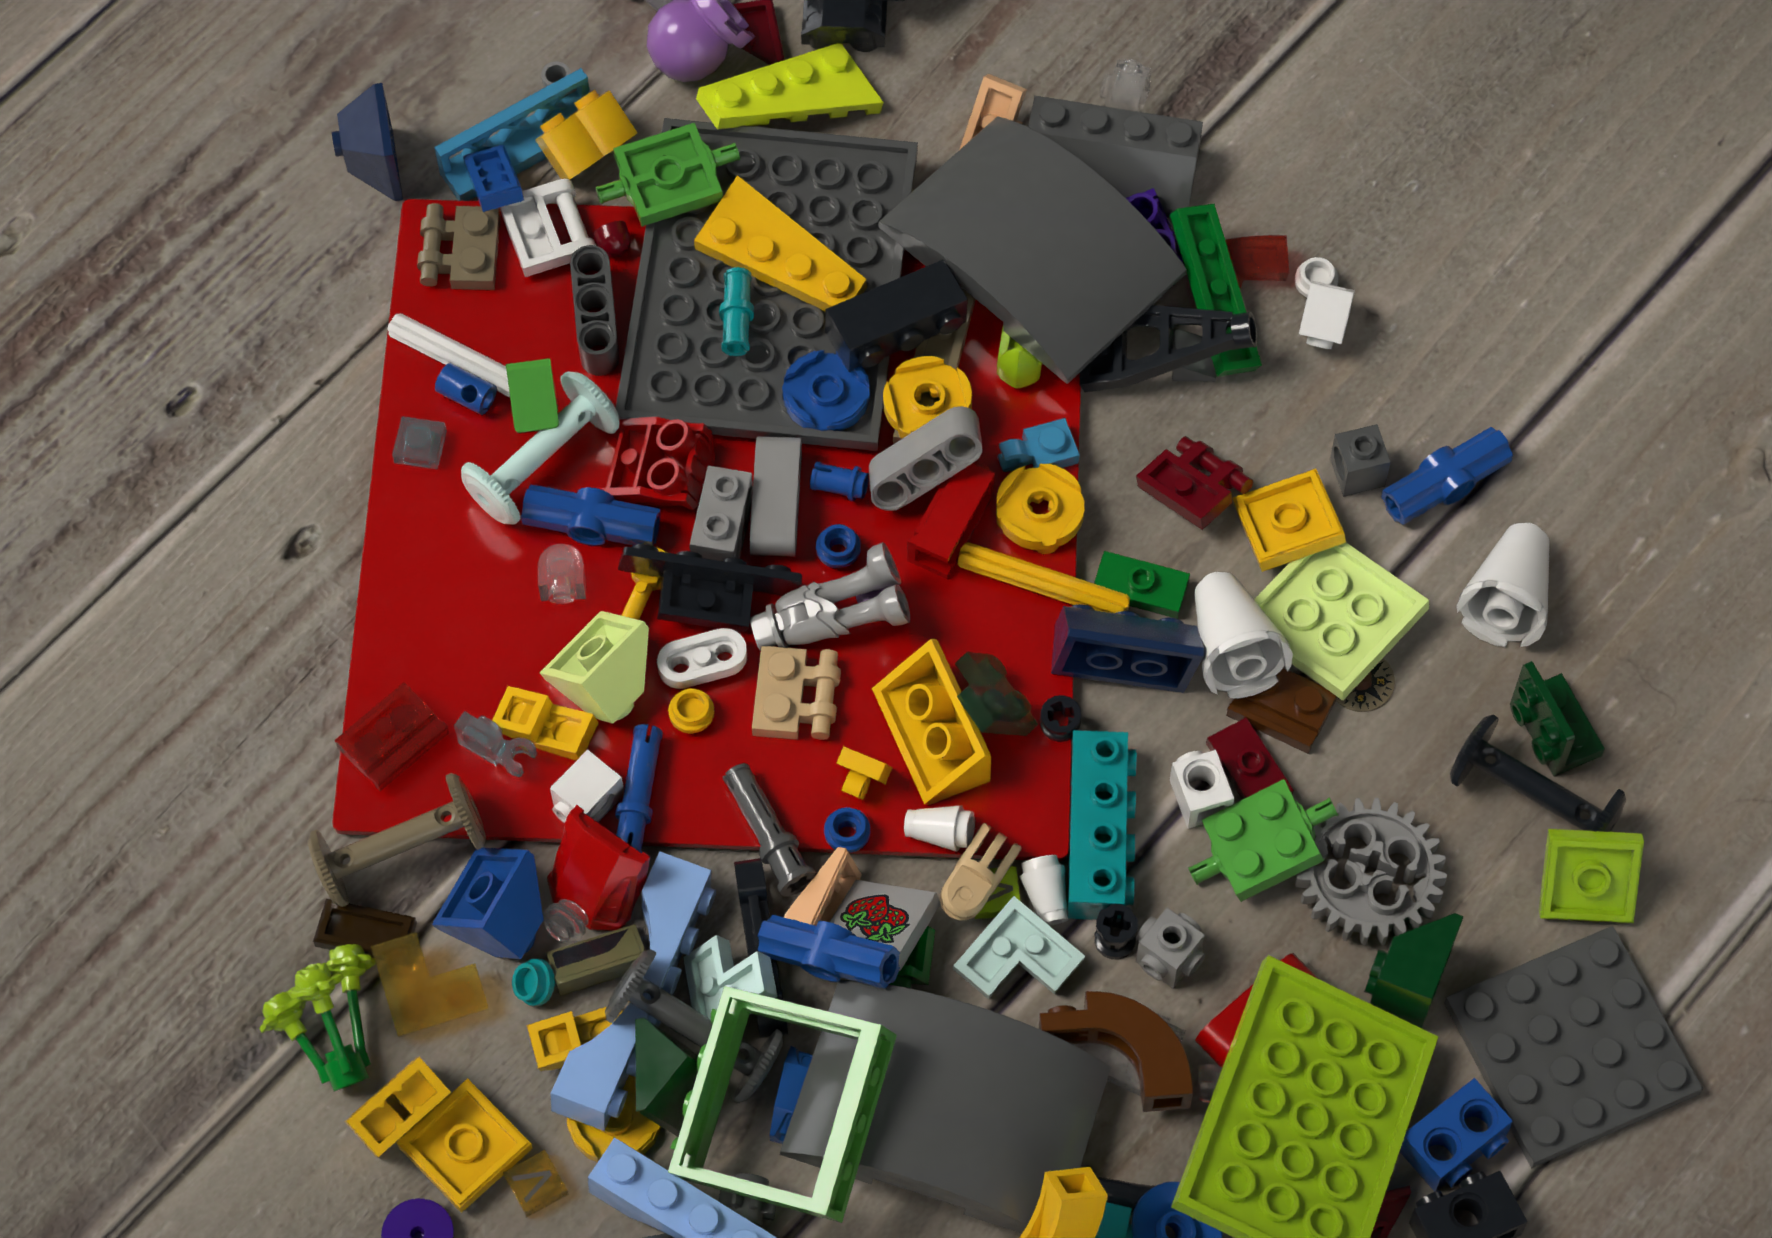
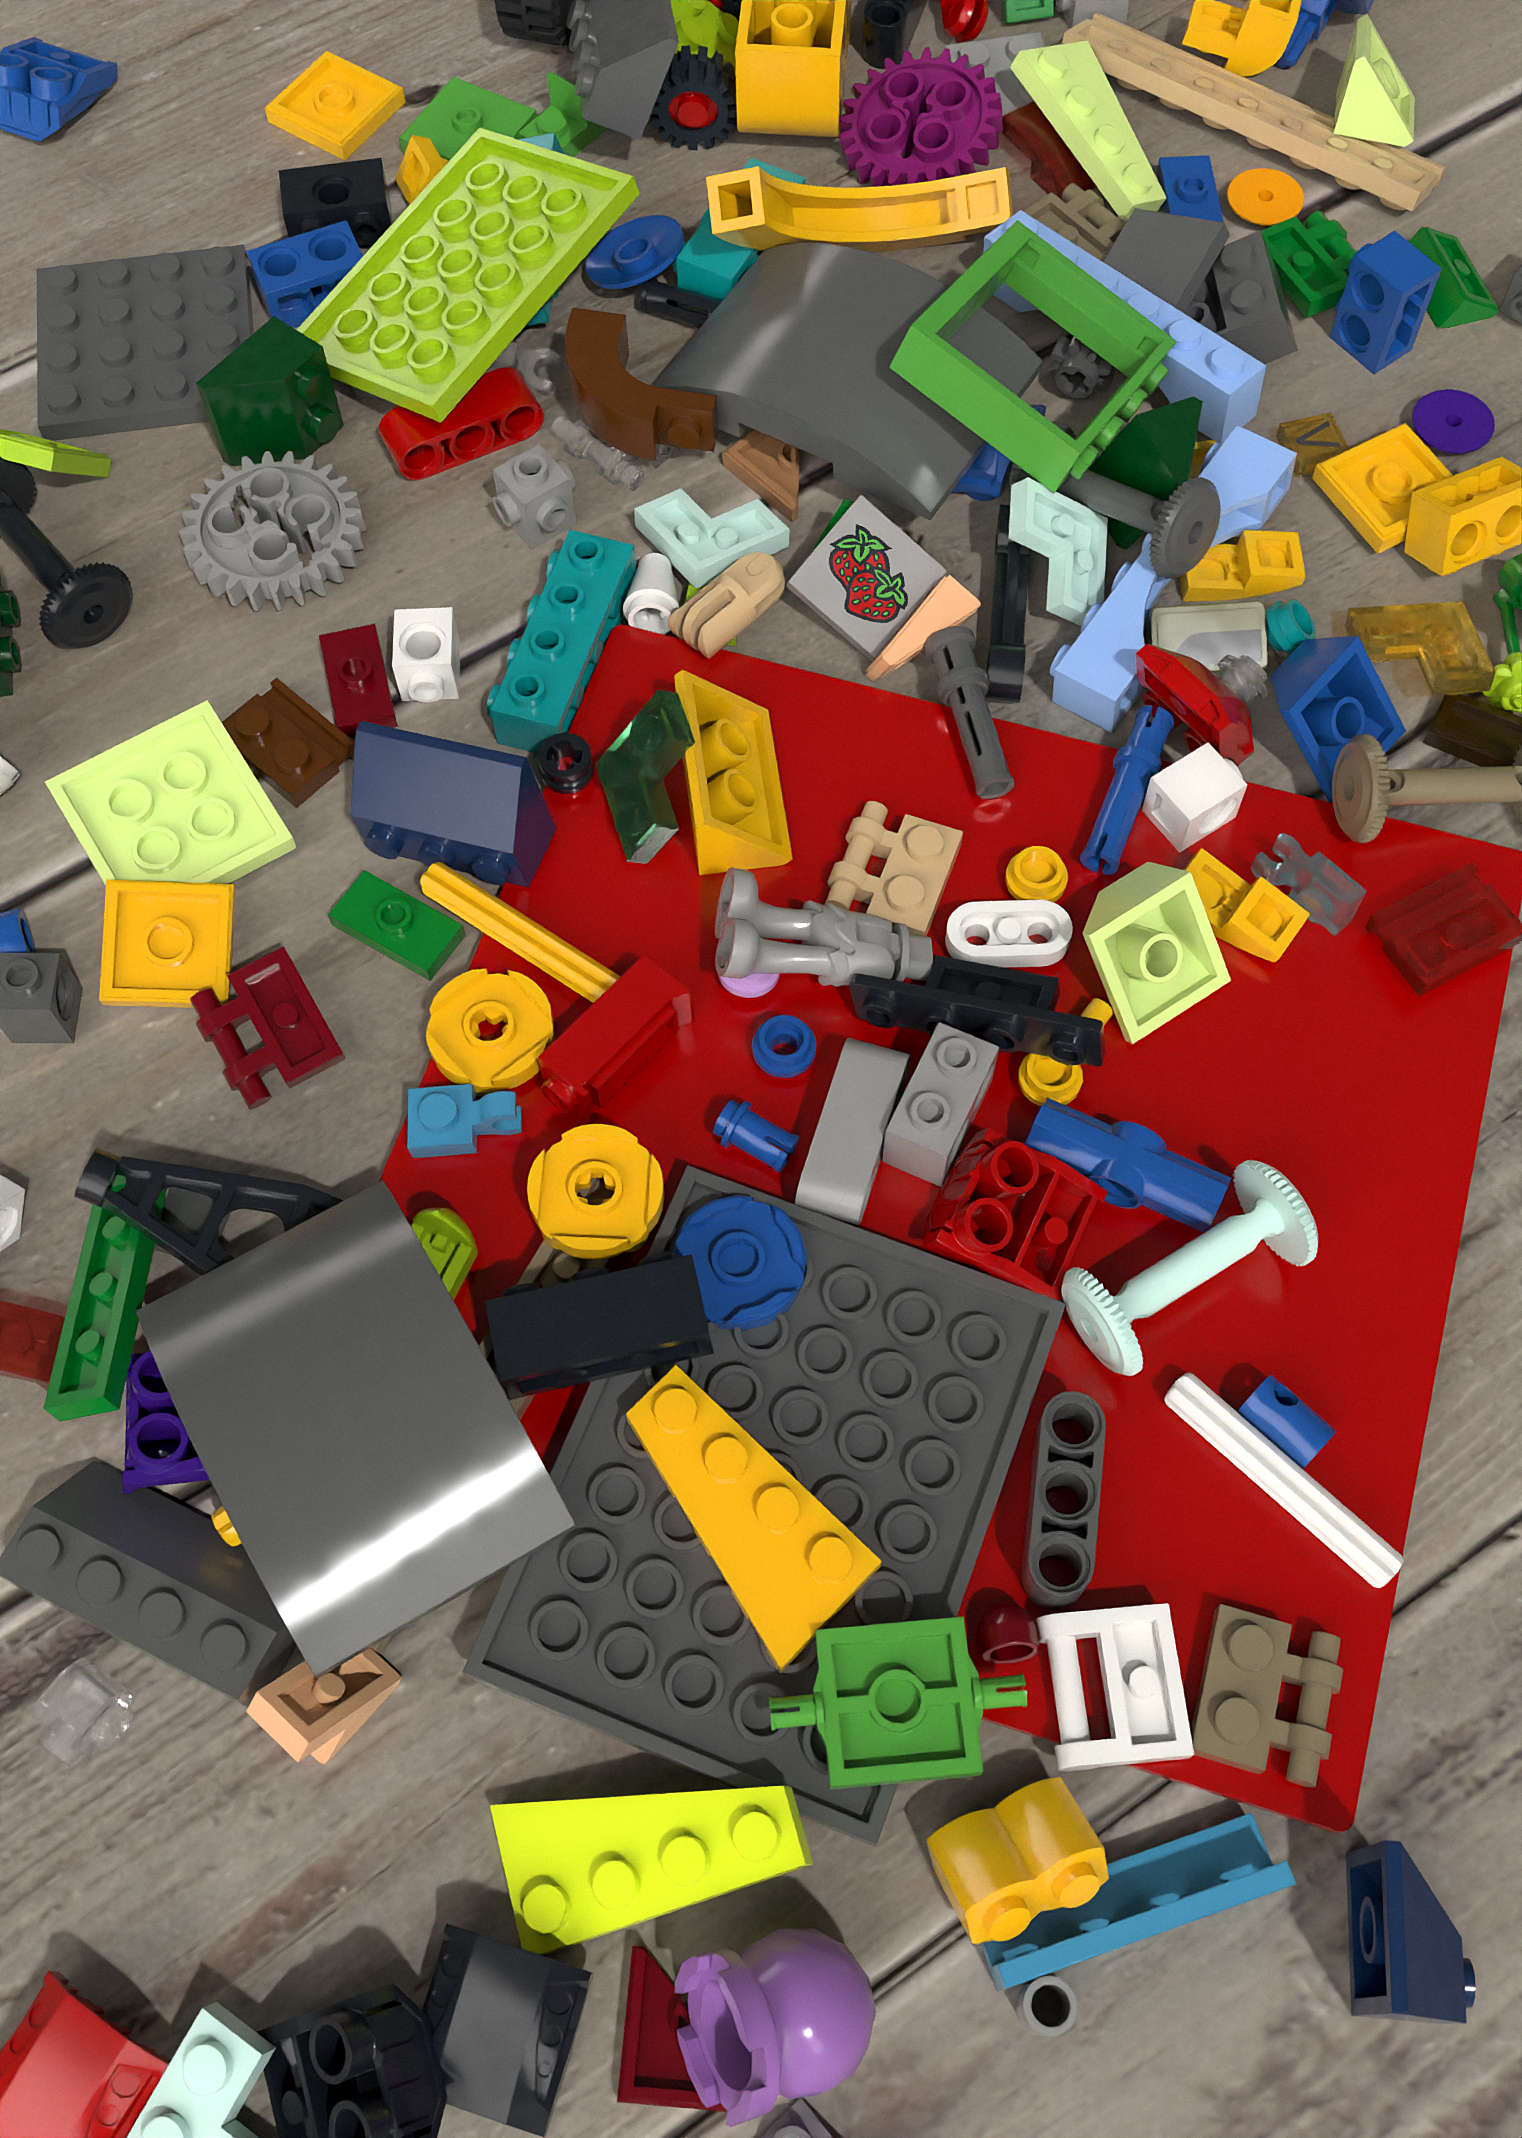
camera: 165 degrees left, 0 degrees up
clear light blue plate [392,416,447,469] -> none
blue plate [463,145,525,212] -> none
bright green slope [506,359,559,433] -> none
clear plate [538,544,586,604] -> none
teal pin [719,267,754,356] -> none
blue piece [758,915,900,989] -> none
blue plate [824,807,870,853] -> none
yellow tile [837,746,892,800] -> none
light grey beam [868,406,982,511] -> none
white cone [904,805,975,852] -> none
black bush [1094,904,1138,959] -> none
bright green plate [1188,779,1338,902] -> none
white cone [1195,572,1293,699] -> none

